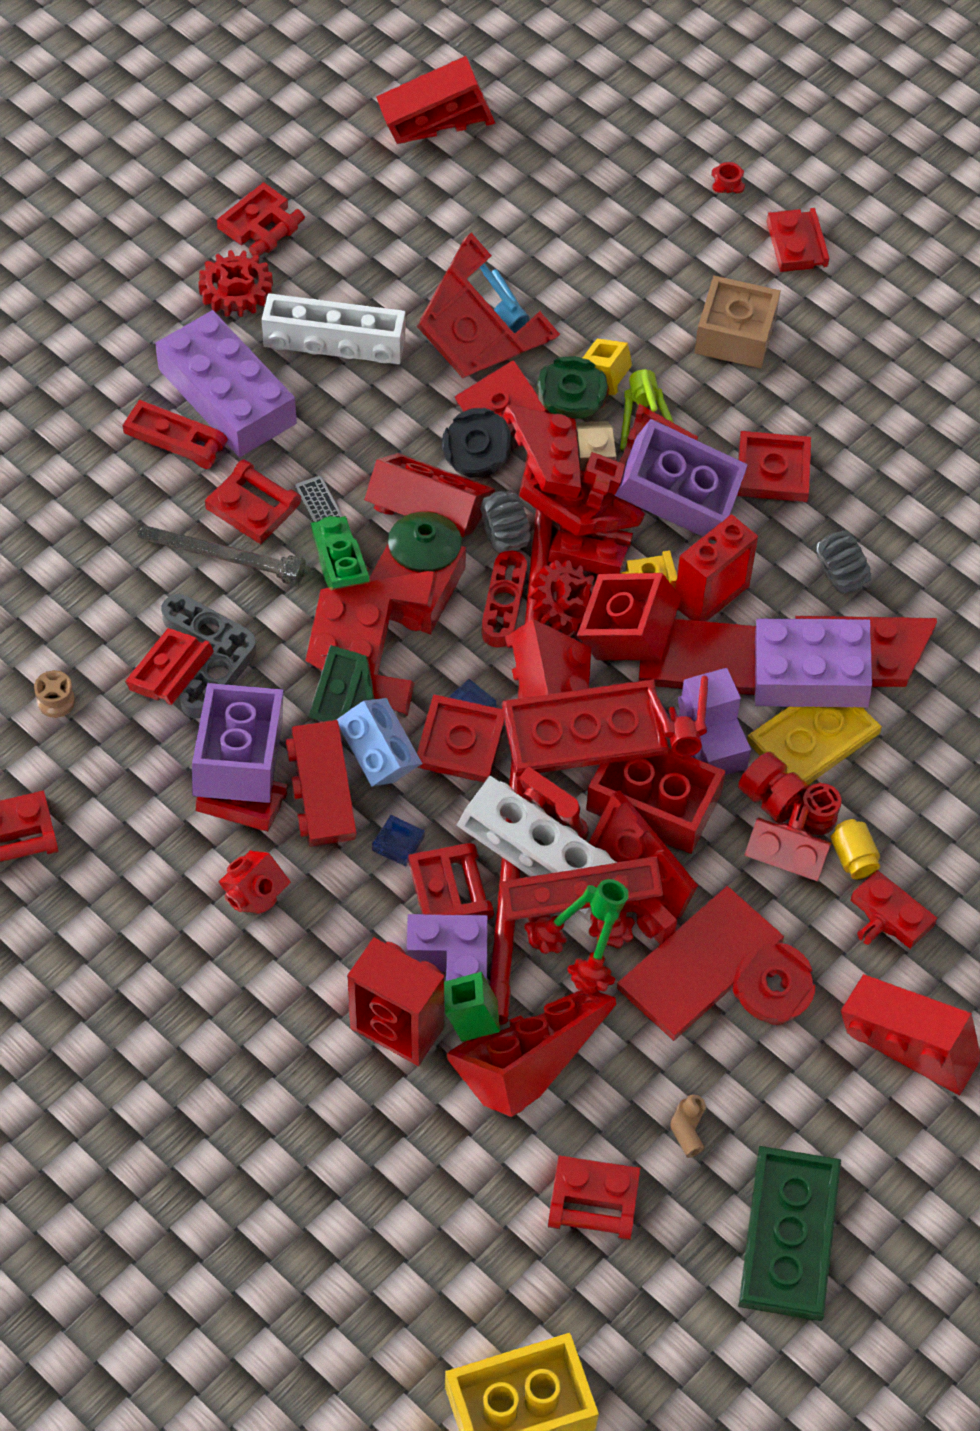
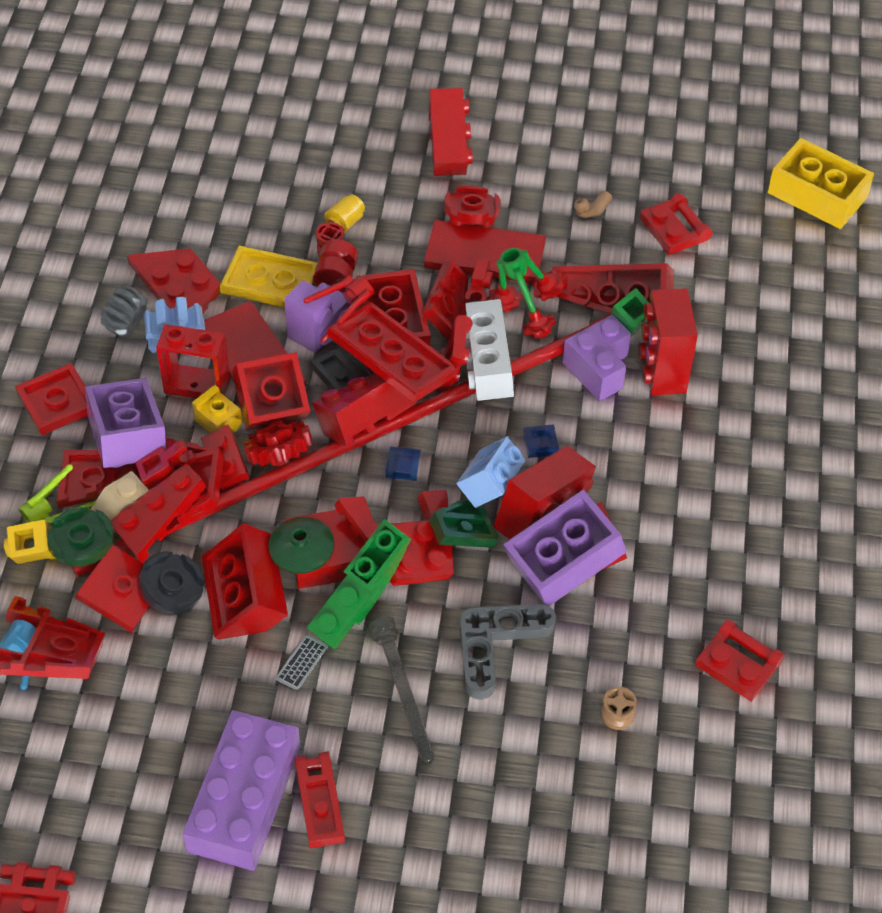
camera: 125 degrees left, 5 degrees down
red plate [125,628,214,705] -> none
red gear [198,250,273,317] -> none
red plate [205,459,302,545] -> none
red brick [218,850,291,914] -> none
white brick [262,293,406,364] -> none
red plate [408,843,494,920] -> none
red plate [417,694,505,783] -> none
dark grey gear [480,490,531,553] -> none
red beam [481,550,527,648] -> none
red tile [500,856,663,921] -> none
dark green tile [738,1146,841,1321] -> none
plate [744,802,831,881] -> none
medium lavender brick [755,619,872,707] -> none
red plate [850,870,938,949] -> none
none -> light blue gear [144,297,205,357]

